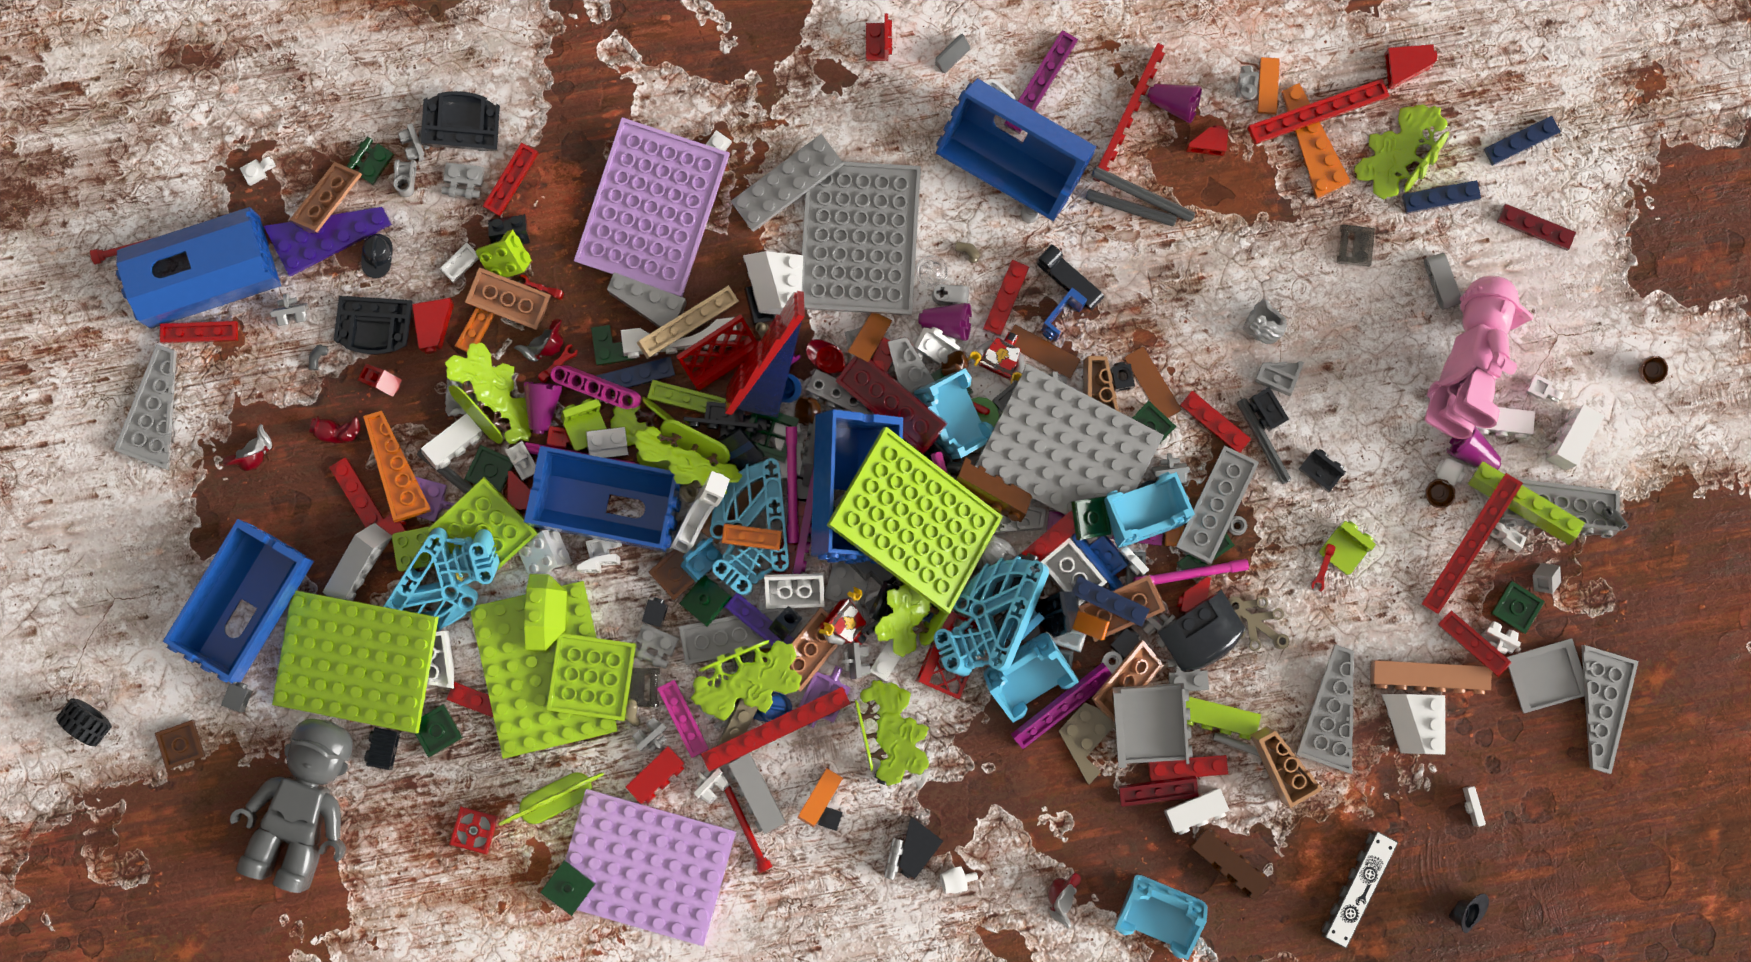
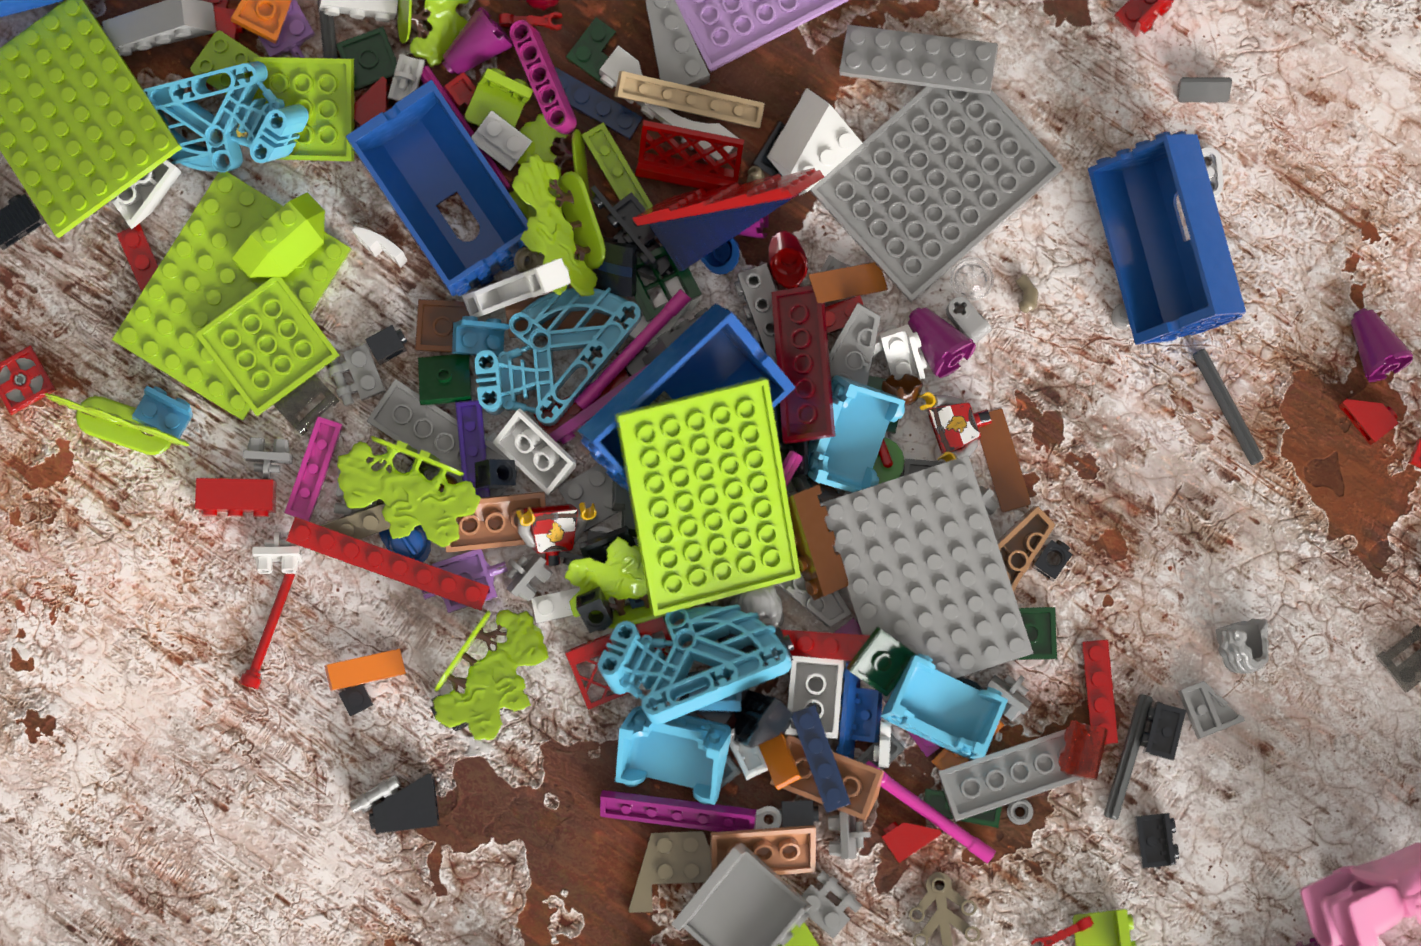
camera: 50 degrees right, 0 degrees up
dark green plate [415,704,463,758] -> none
white bracket [518,530,572,575] -> none
dark green plate [540,860,596,916] -> none
lavender plate [554,789,736,946] -> none
white plate [586,539,622,559] -> none
dark tan arm [625,699,641,727] -> none
orange tile [721,524,782,551] -> none
light grey brick [727,753,786,834] -> none
reddish brown hair [795,397,821,426] -> none
white piece [940,867,978,894] -> none
red plate [983,260,1029,337] -> none
magenta plate [1004,30,1078,134] -> none
black beam [1036,244,1104,311] -> none
blue panel [1041,288,1087,342] -> none
dark grey axle [1091,167,1195,222] -> none
red plate [1093,43,1165,182] -> none
dark orange sticker [1124,347,1182,418] -> none
black slope [1157,589,1246,671] -> none
none -> dark azure bracket [132,386,193,438]
none -> black brick [576,587,613,633]
none -> clear red bracket [1059,720,1108,781]

